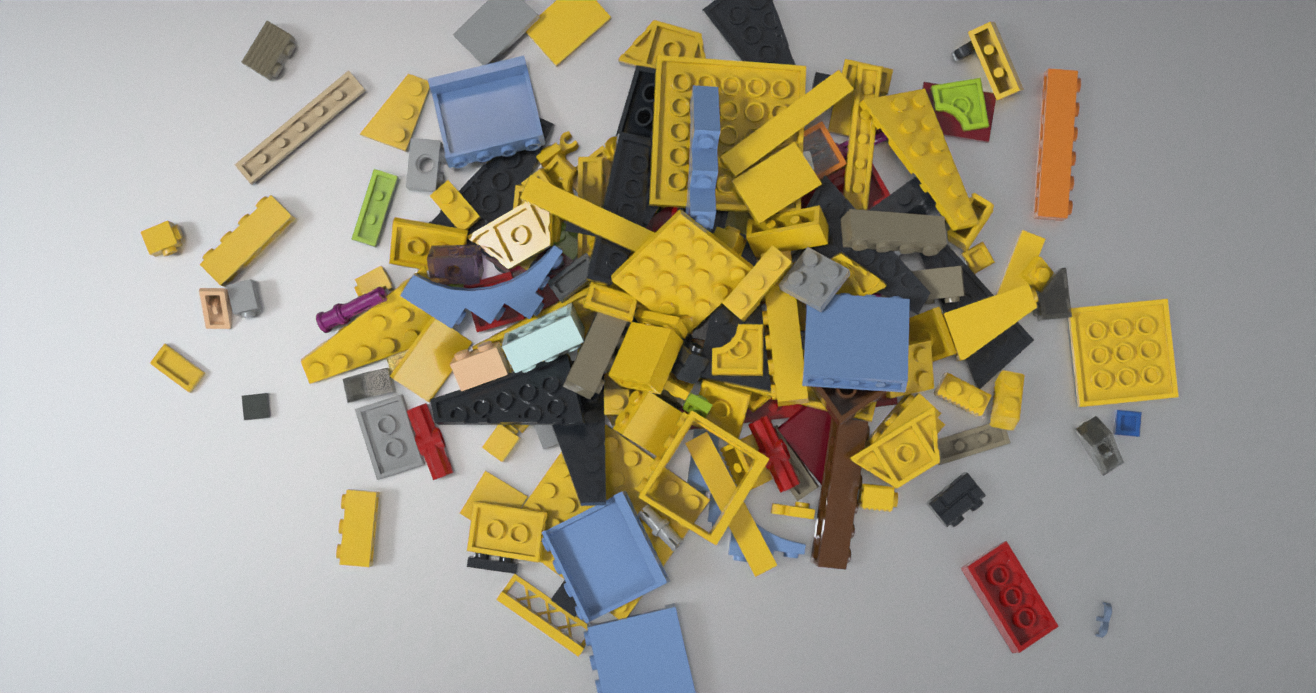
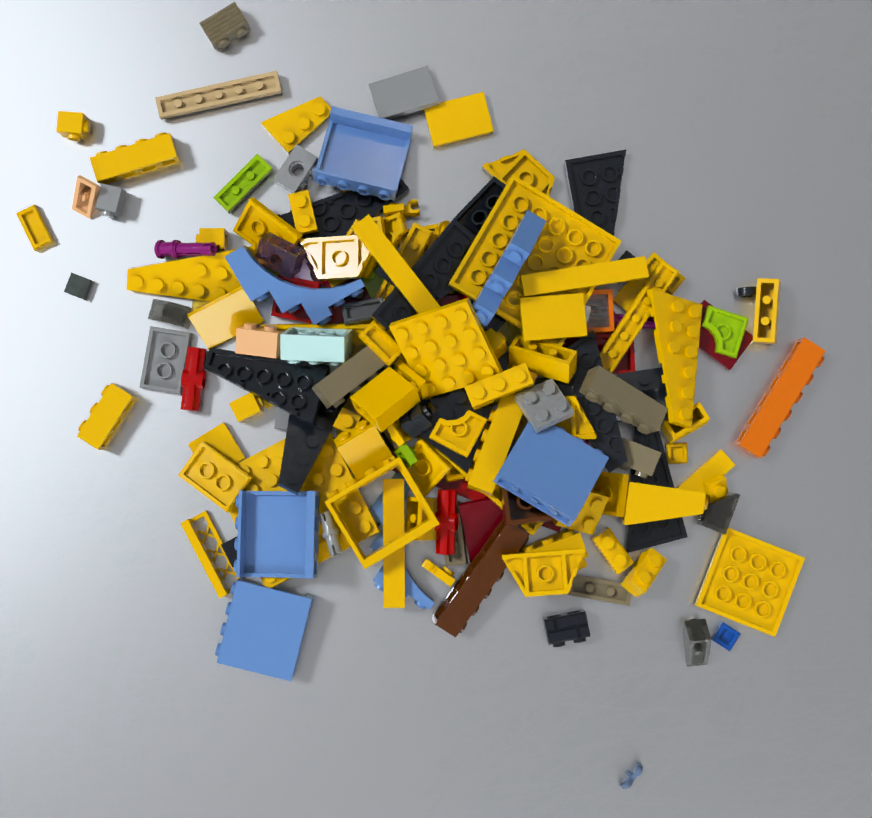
camera: 25 degrees right, 0 degrees up
black plate [467,552,519,574] -> none
yellow brick [858,483,898,512] -> none
red slope [961,541,1059,653] -> none

